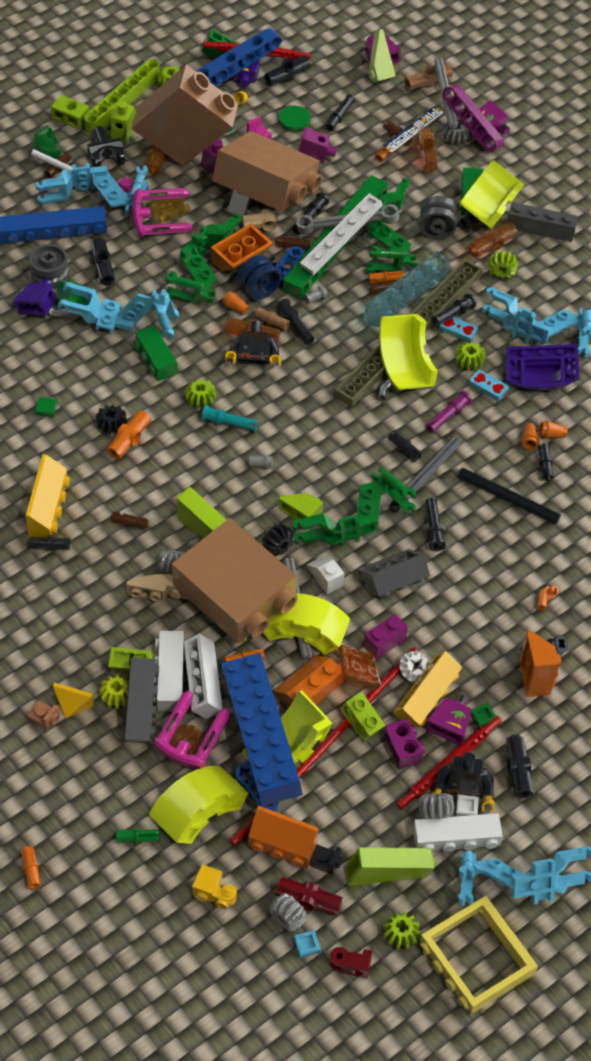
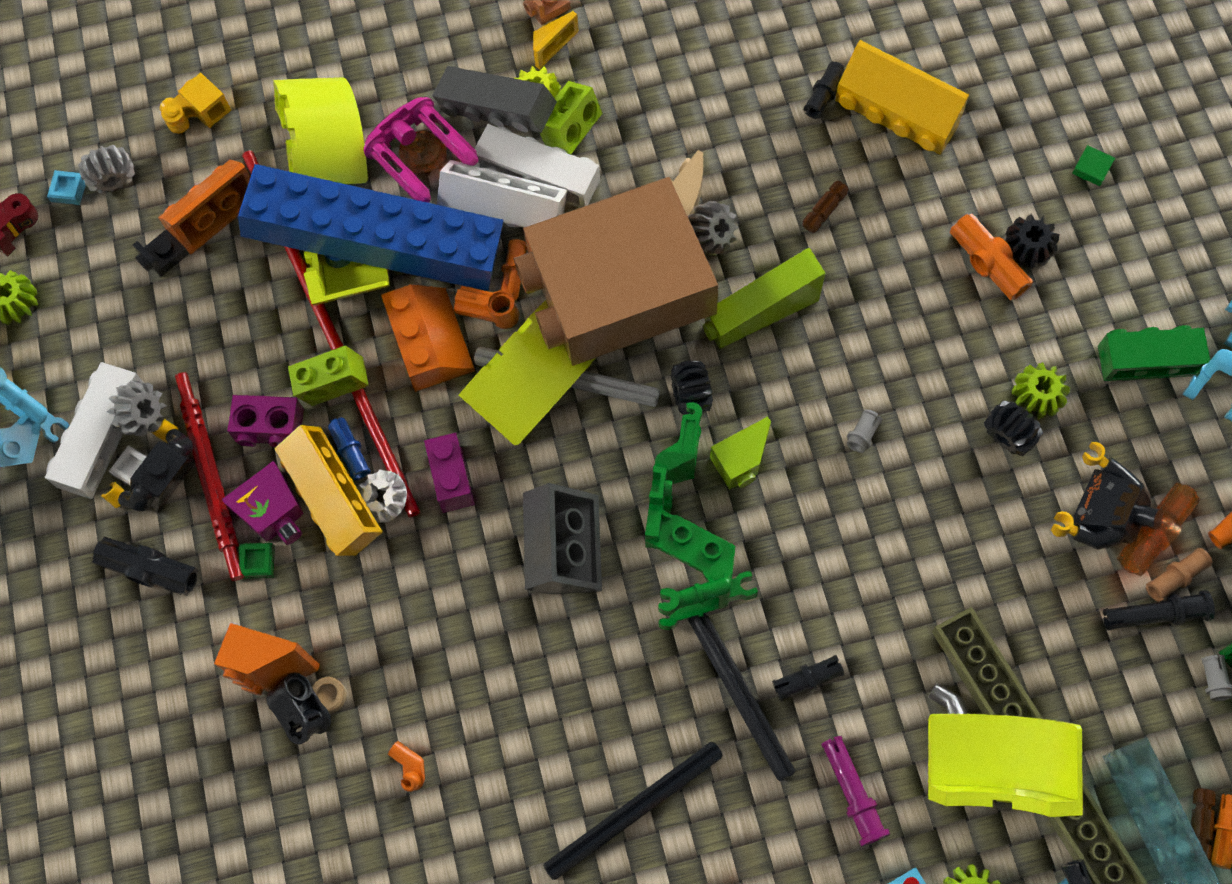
camera: 120 degrees right, 15 degrees up
green axle [116,827,159,844] -> none
teal pin [201,405,258,432] -> none
dark red piece [275,877,343,916] -> none
white slope [306,557,345,595] -> none
clear orange tile [338,645,381,689] -> none
lime slope [345,847,435,886] -> none
black pin [425,497,446,552] -> none
none -> blue axle [328,417,371,481]
none -> orange piece [454,286,520,329]
none -> black gear [984,400,1043,456]

